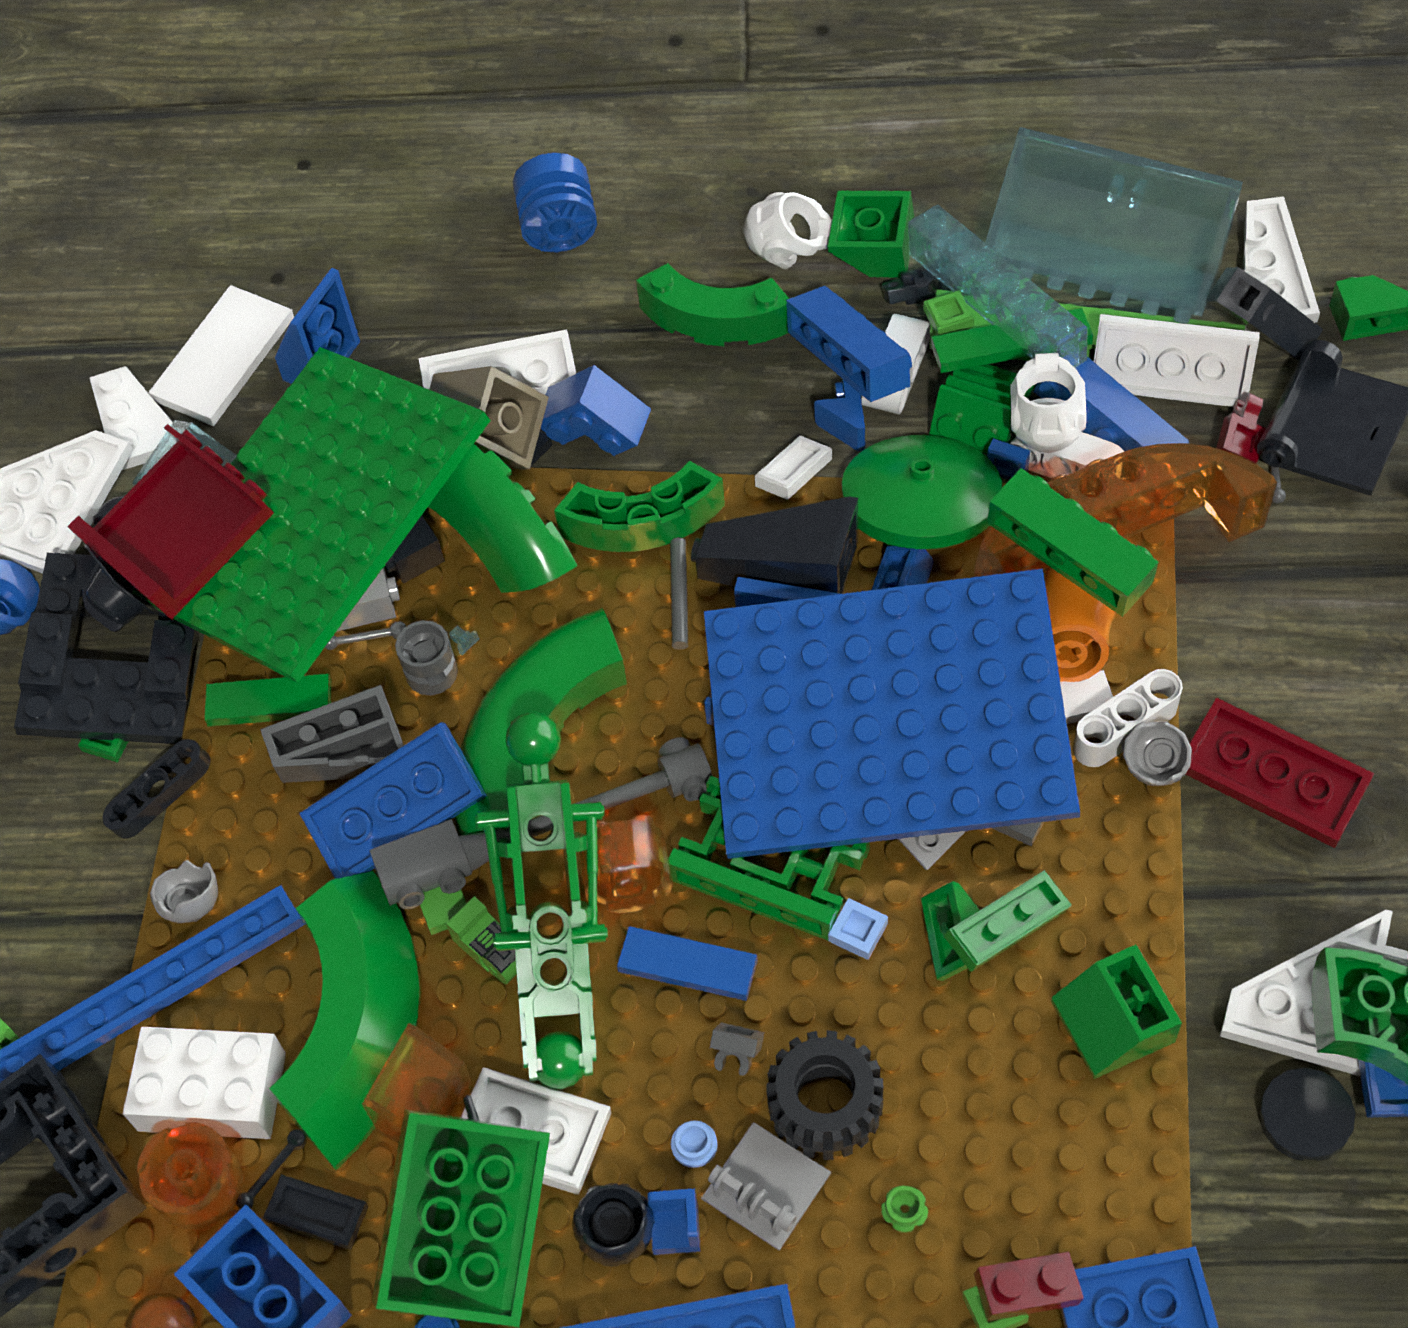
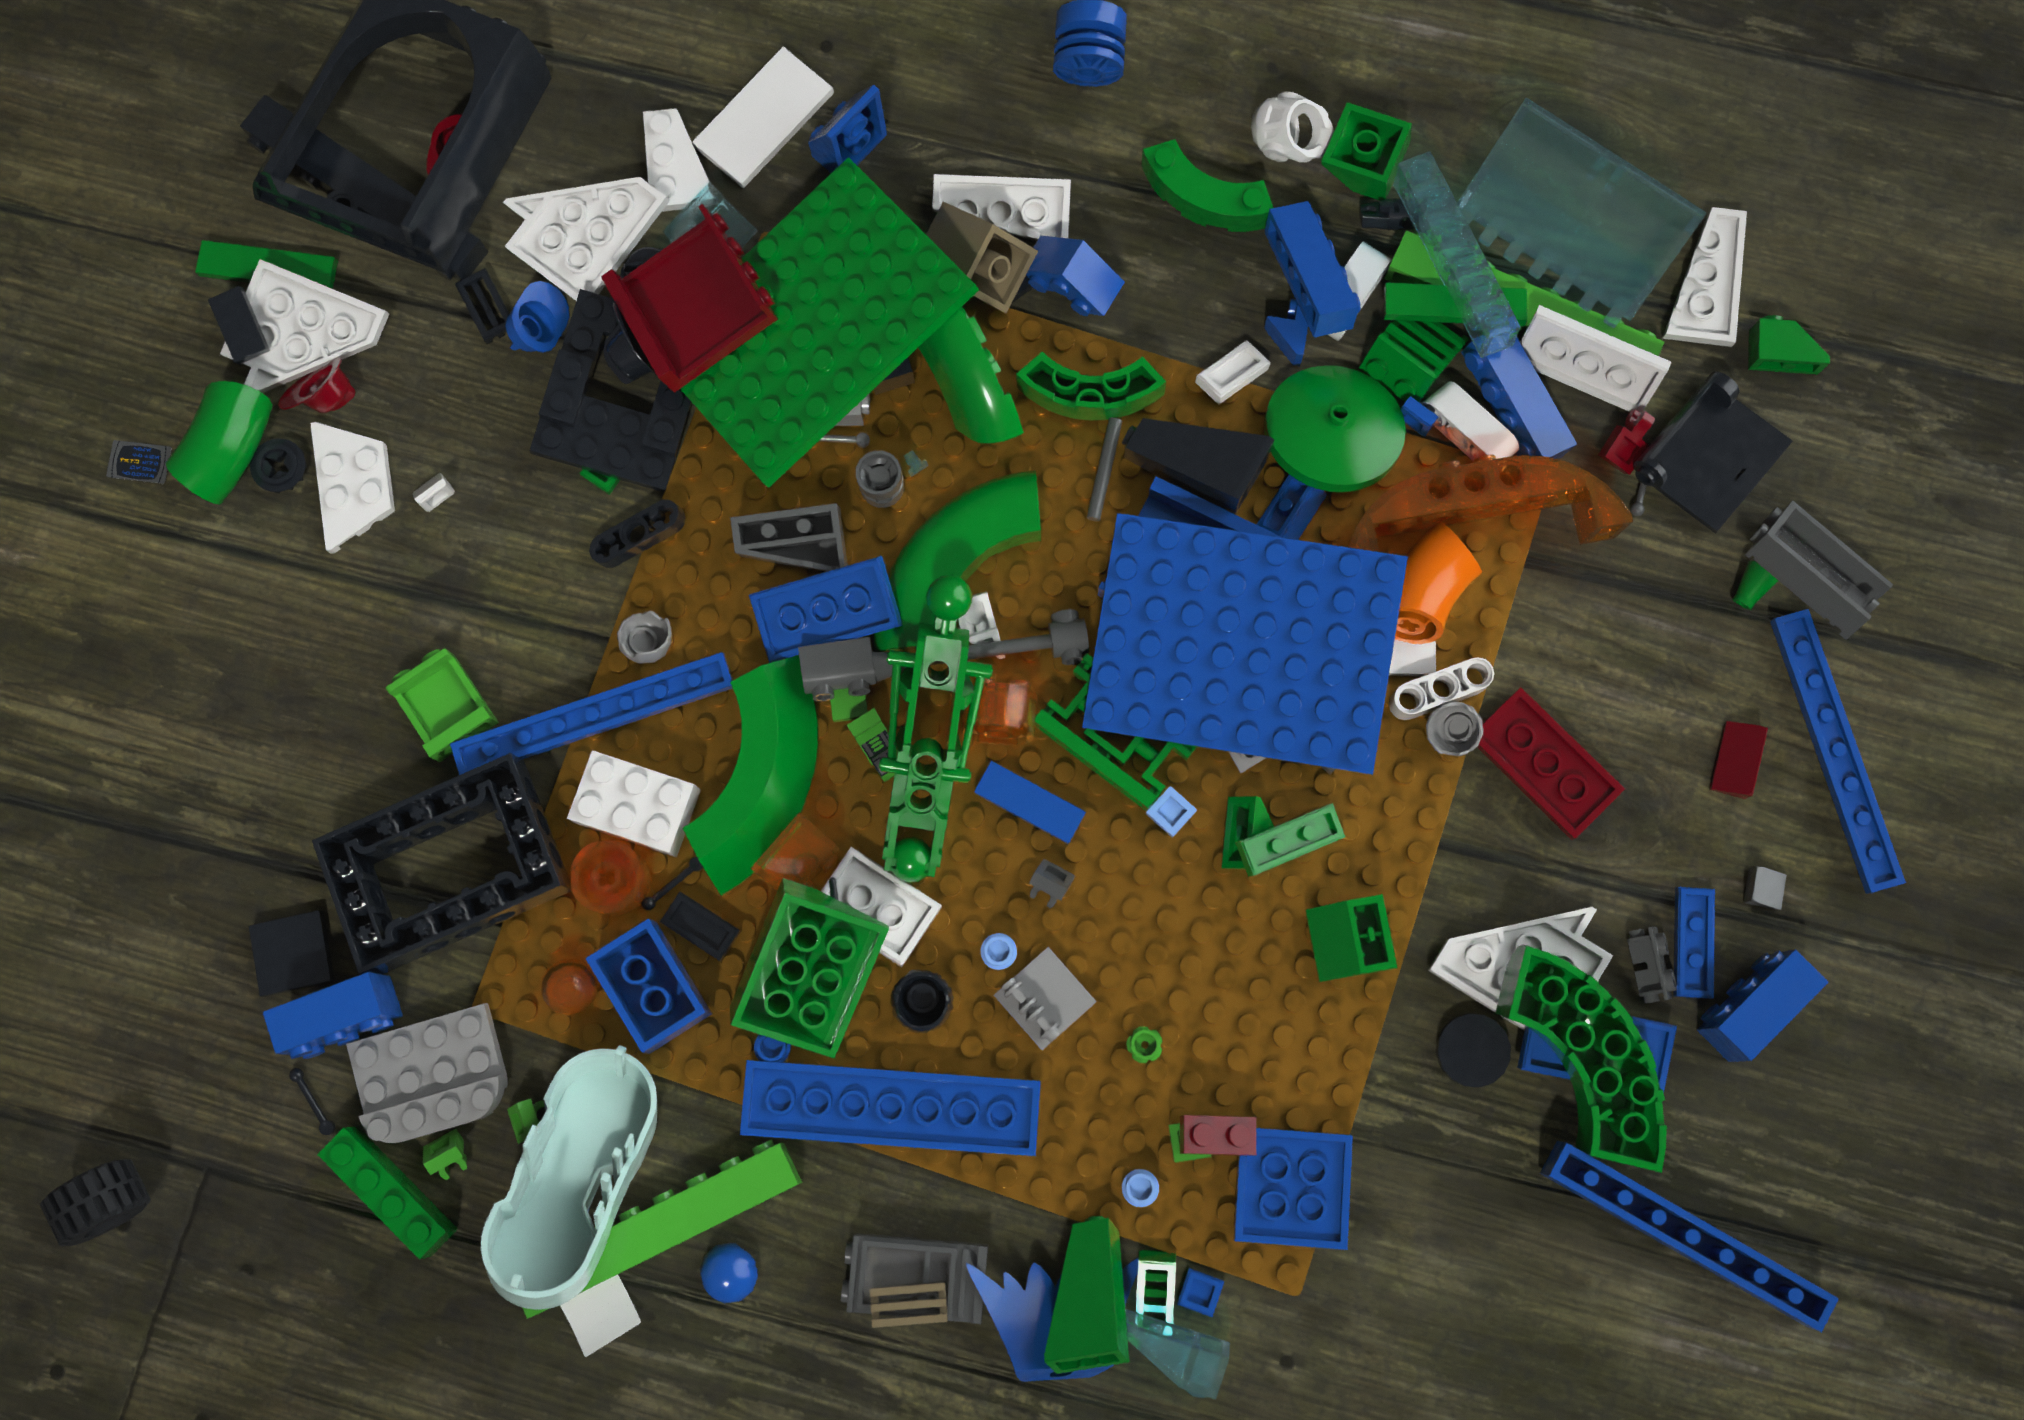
camera: 15 degrees right, 20 degrees up
green tile [204,674,331,727] -> none
blue panel [647,1188,701,1255] -> none
black tyre [766,1030,884,1160] -> none
bright green tile [923,290,974,335] -> none
green brick [987,468,1159,617] -> none
white helmet [1011,353,1086,453] -> none
black slope [1205,267,1323,361] -> none
none -> white slope [958,591,1005,659]

